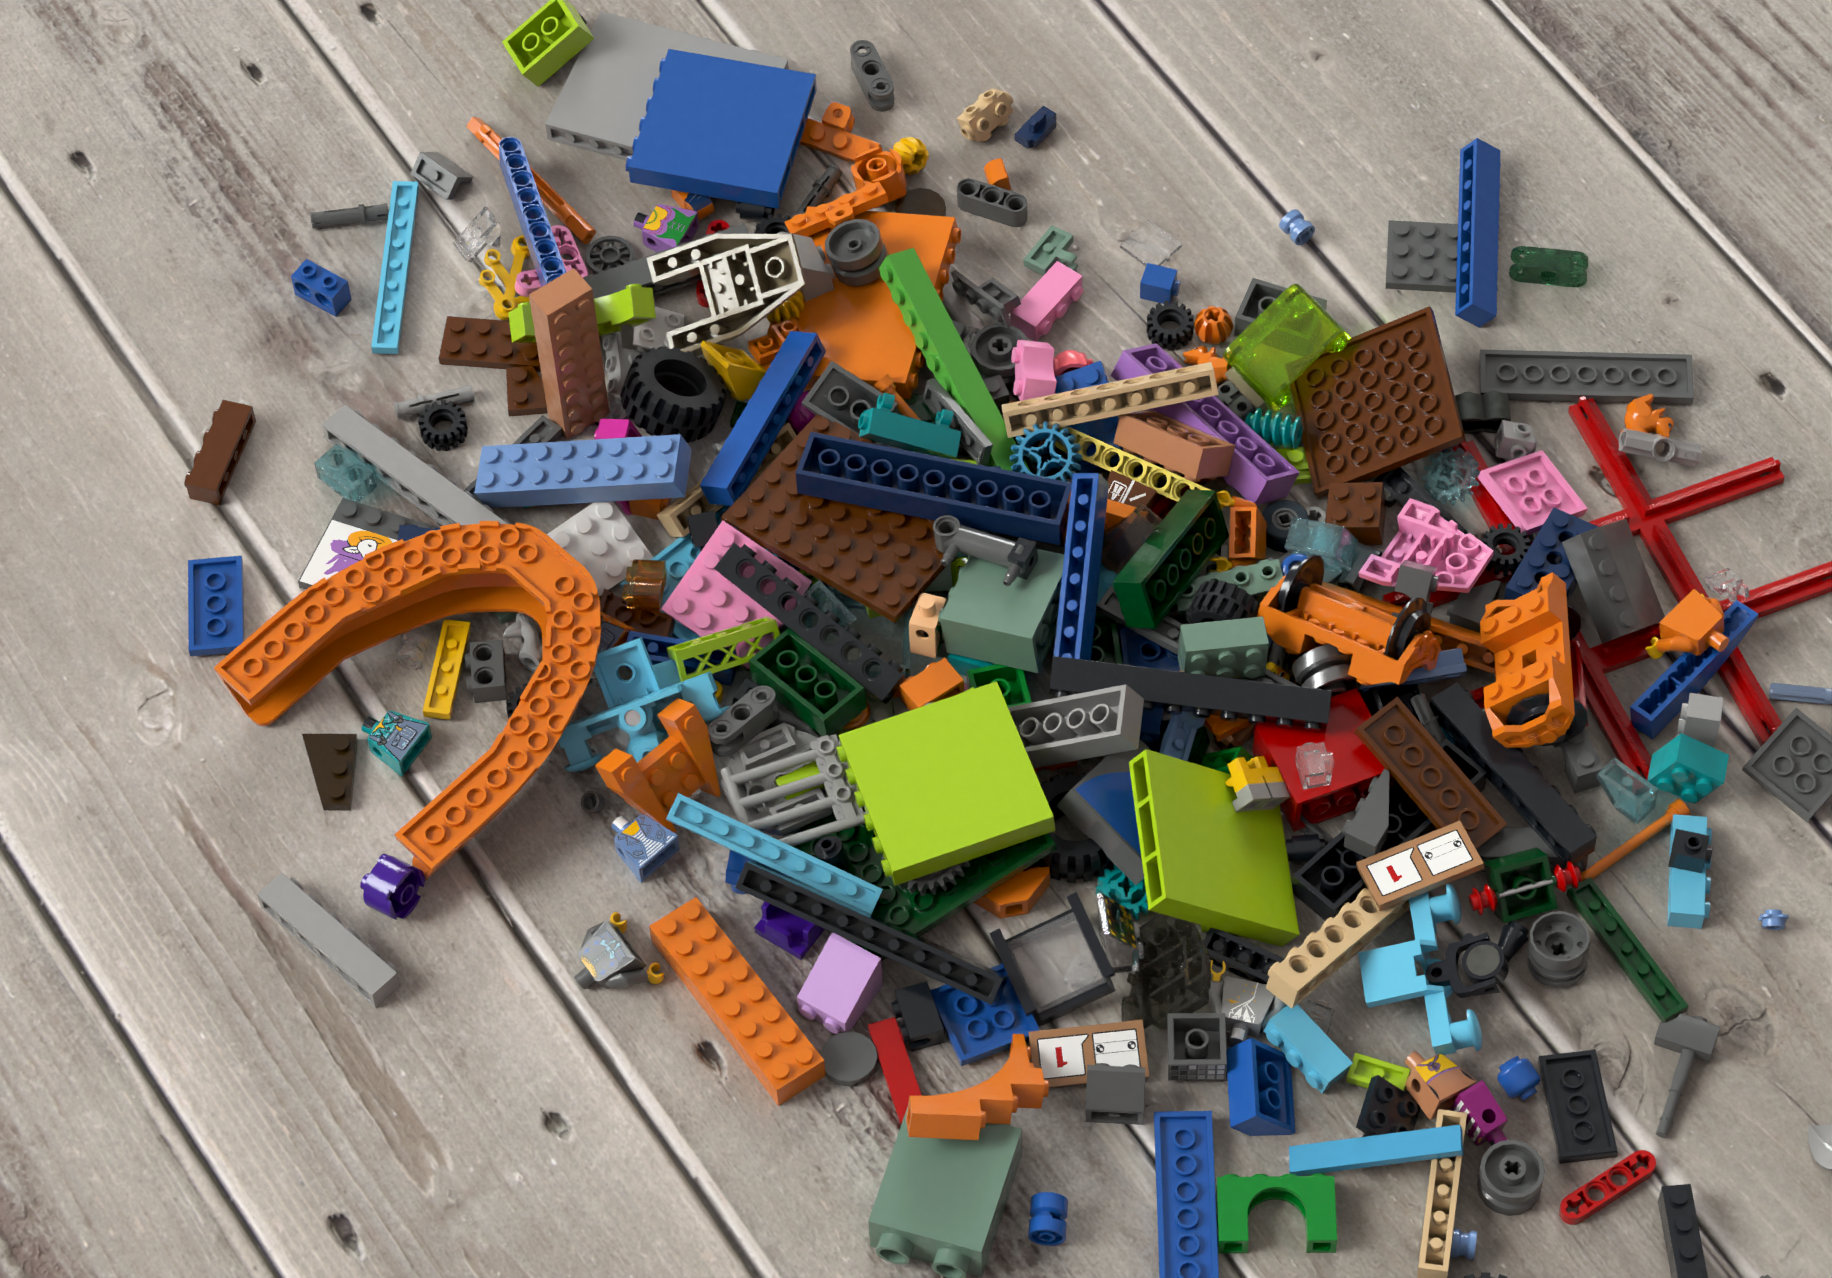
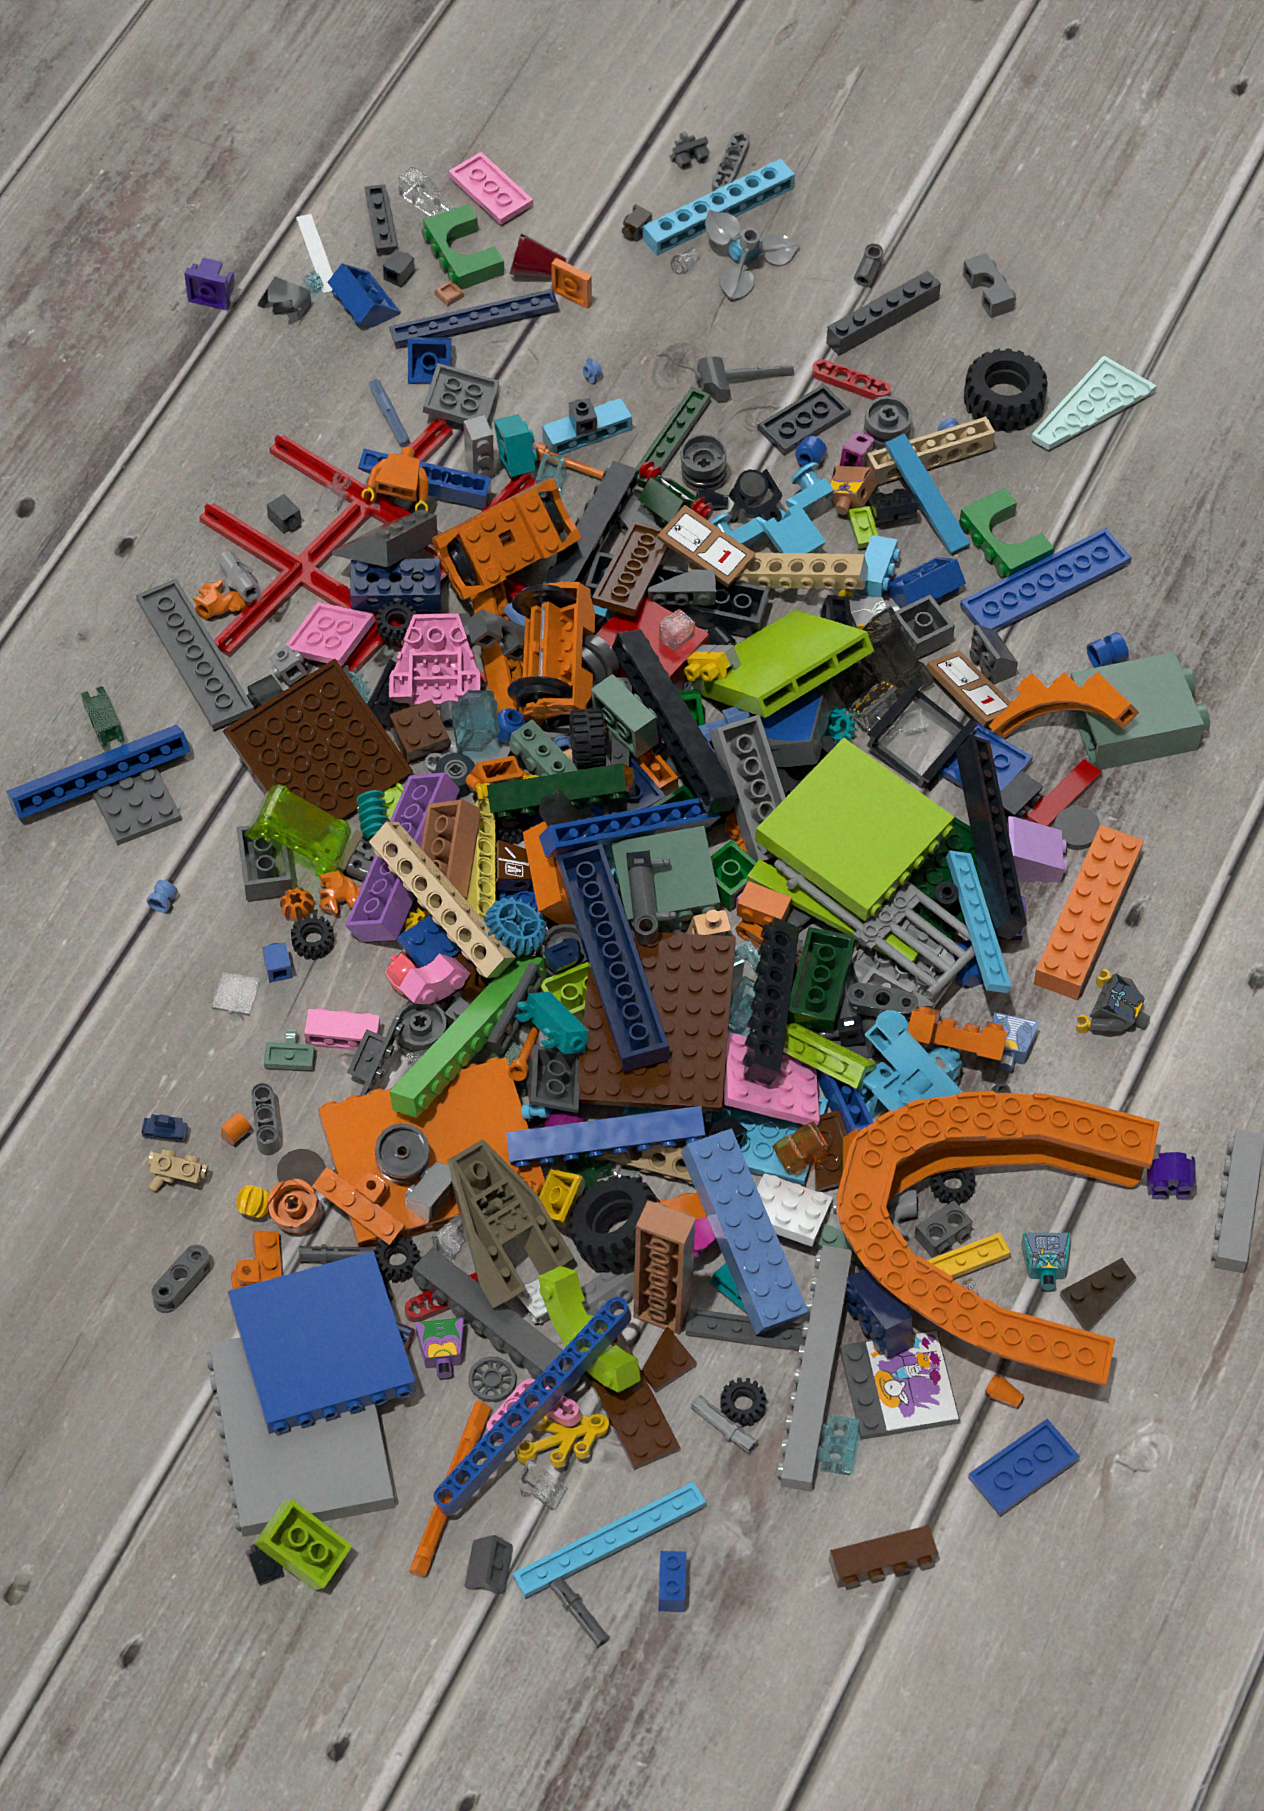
camera: 125 degrees left, 0 degrees up
none -> black brick [267,494,301,534]

